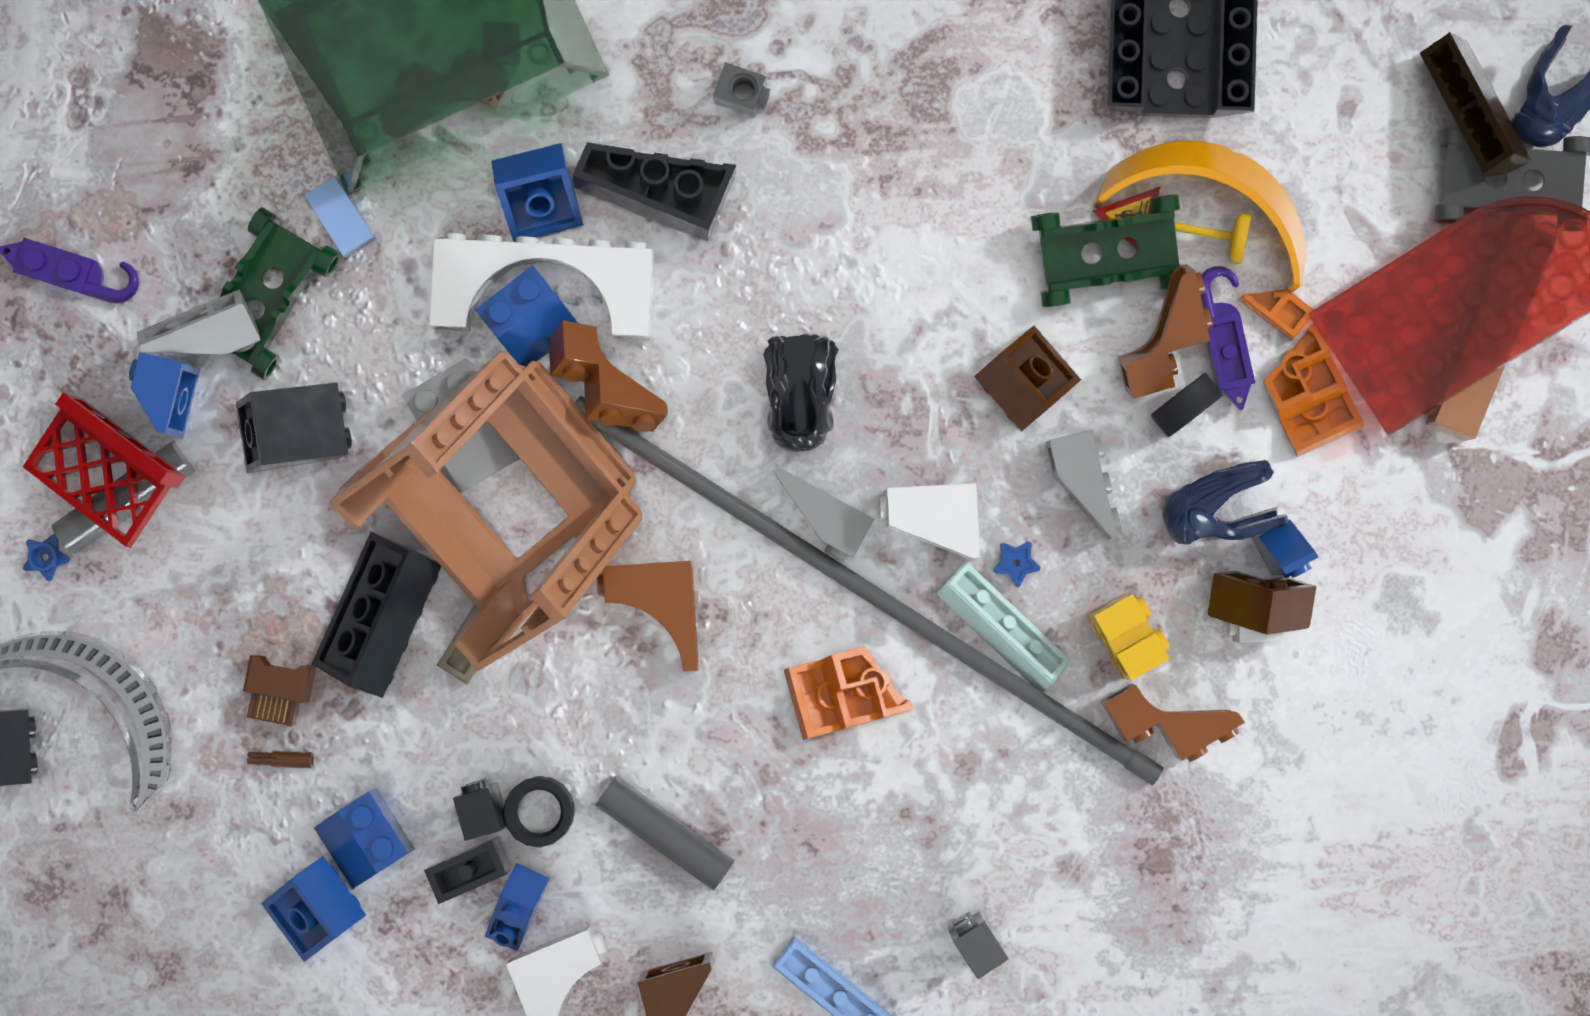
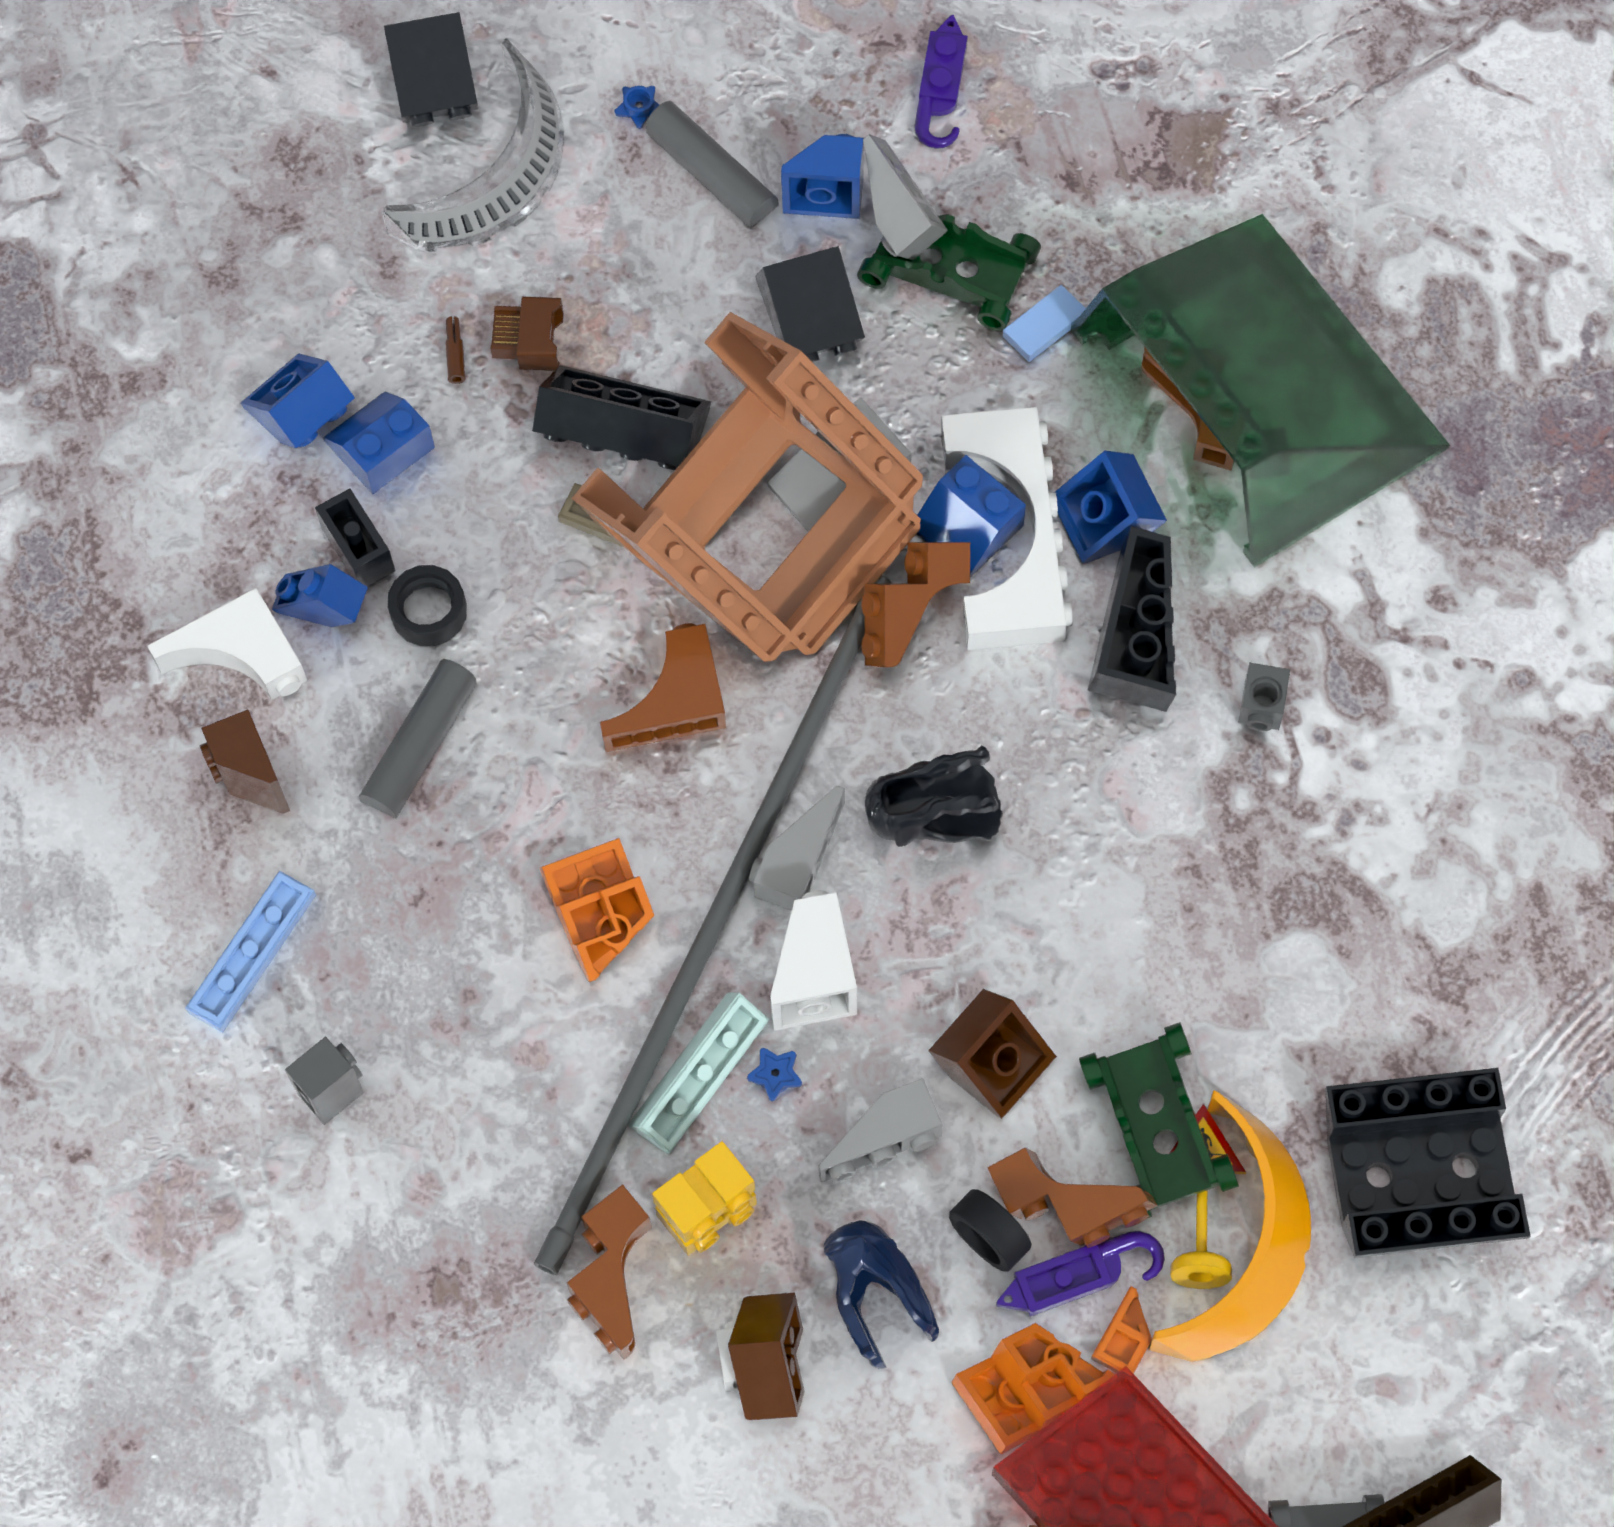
camera: 80 degrees right, 20 degrees down
red fence [22,392,186,548] -> none
black brick [453,778,506,841] -> none
blue slope [1251,519,1319,578] -> none

